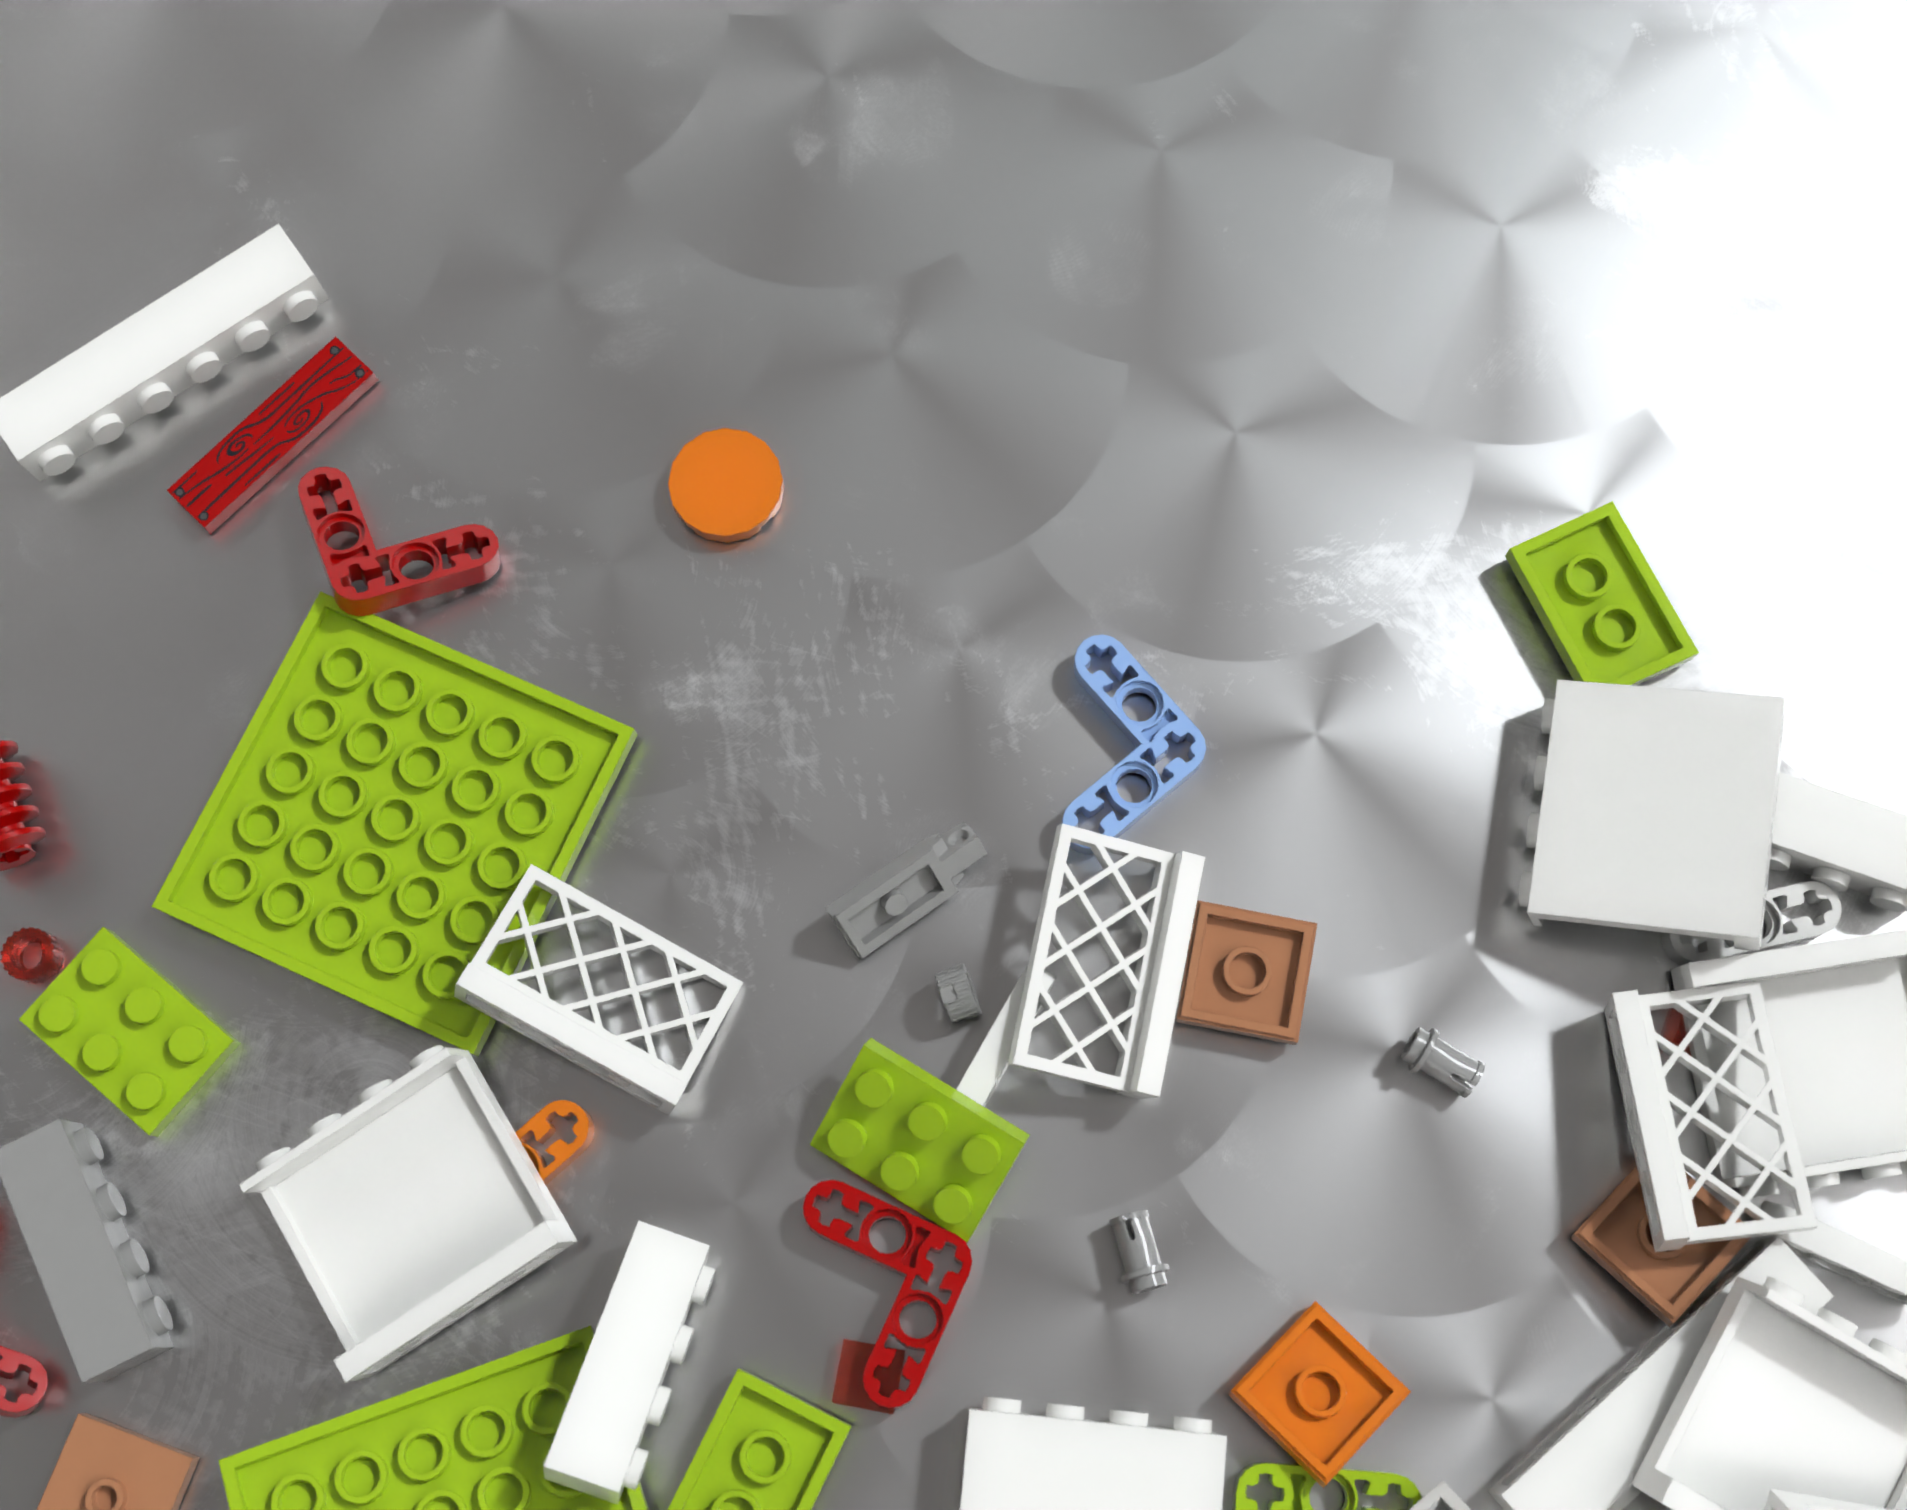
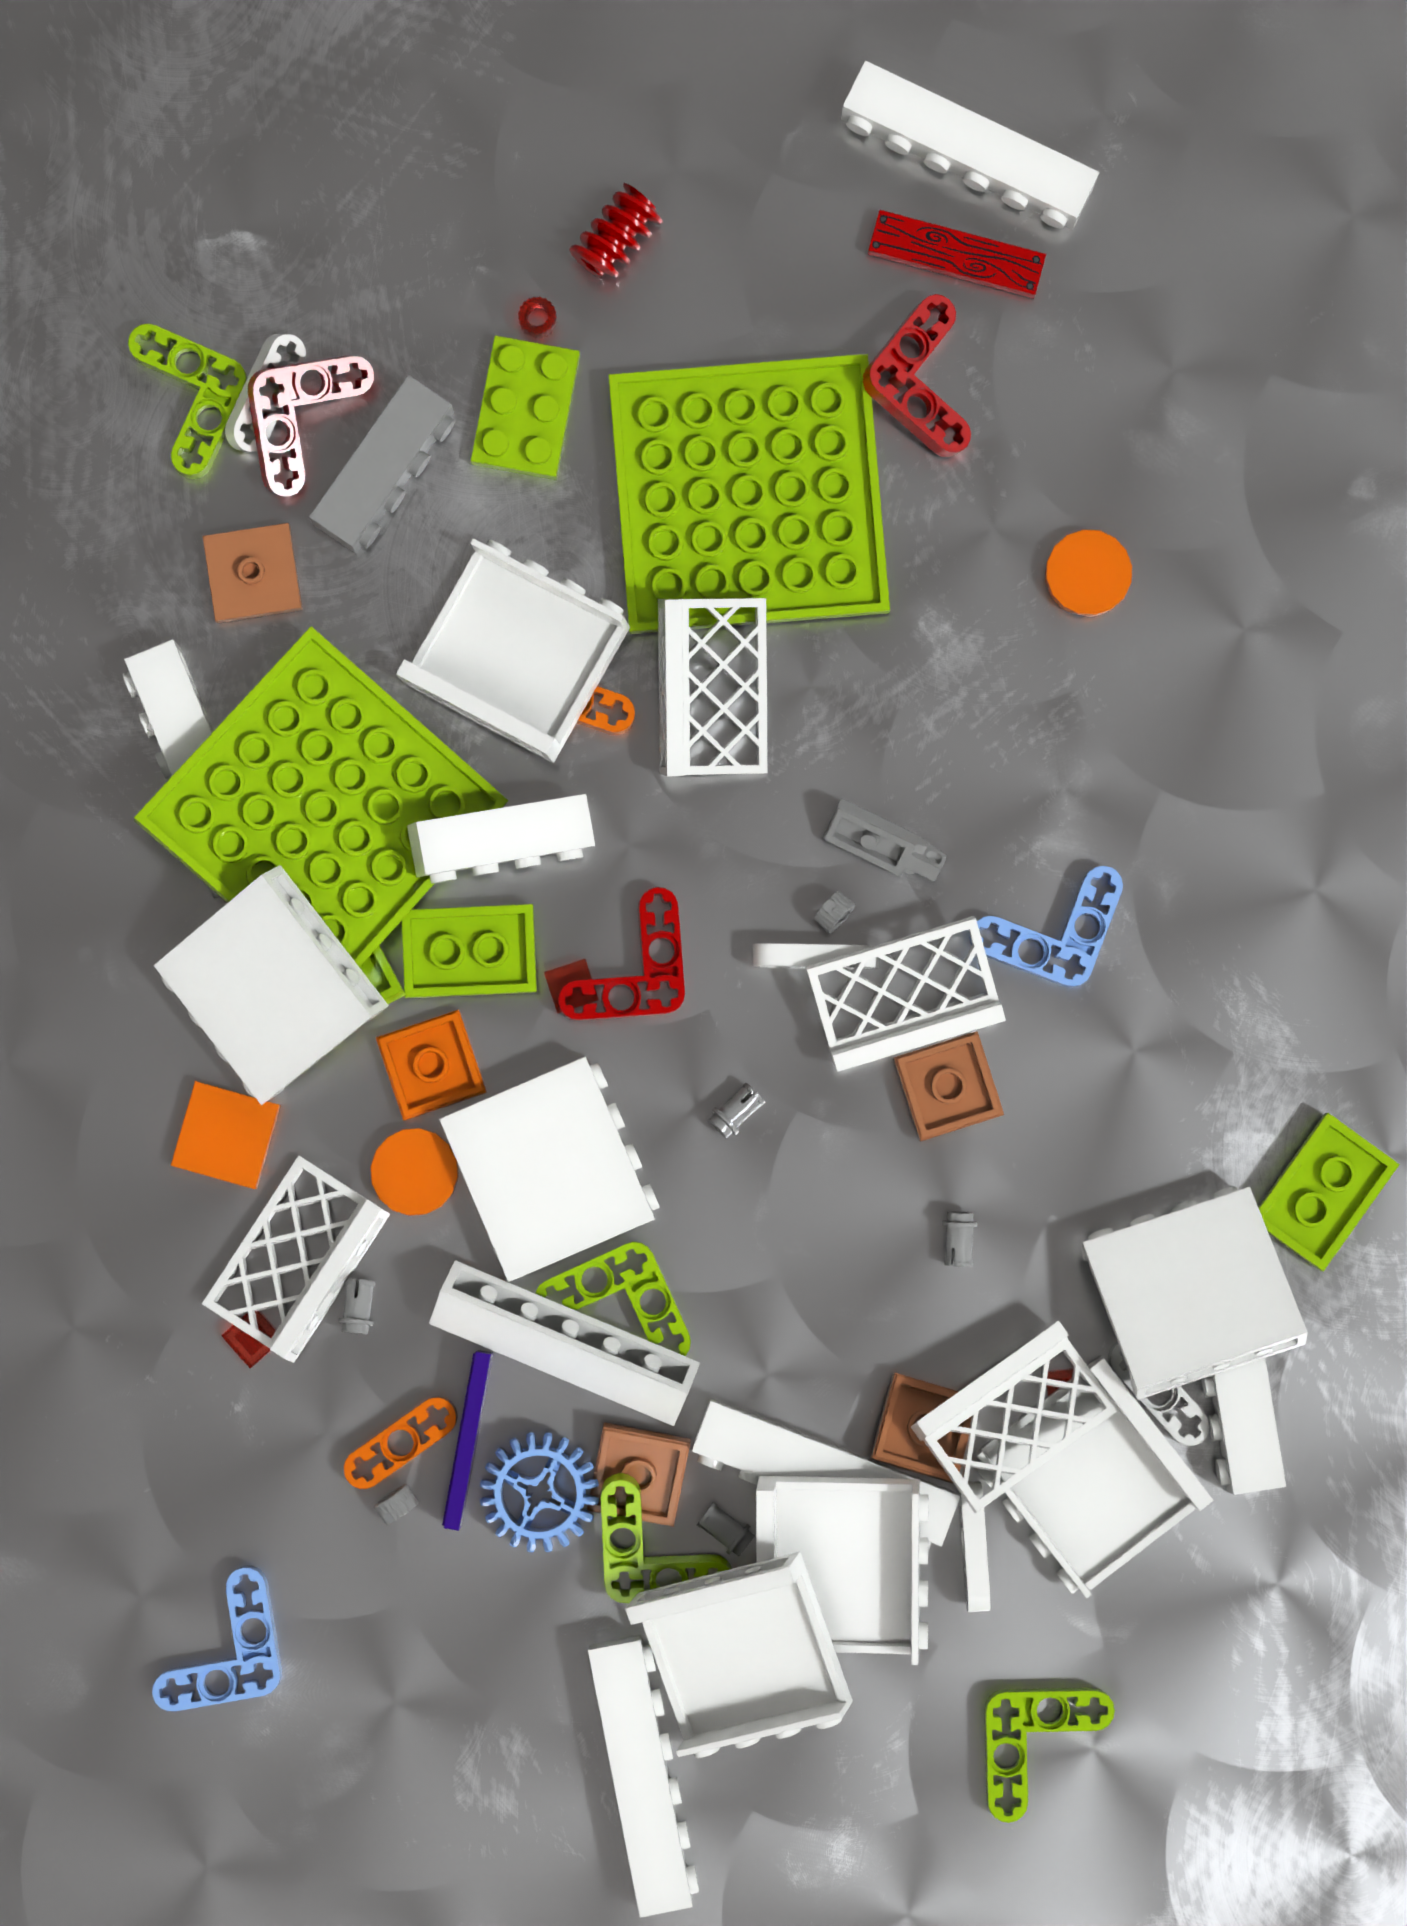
camera: 55 degrees right, 10 degrees up
lime plate [809,1038,1030,1243] -> none
orange tile [1229,1301,1411,1488] -> none

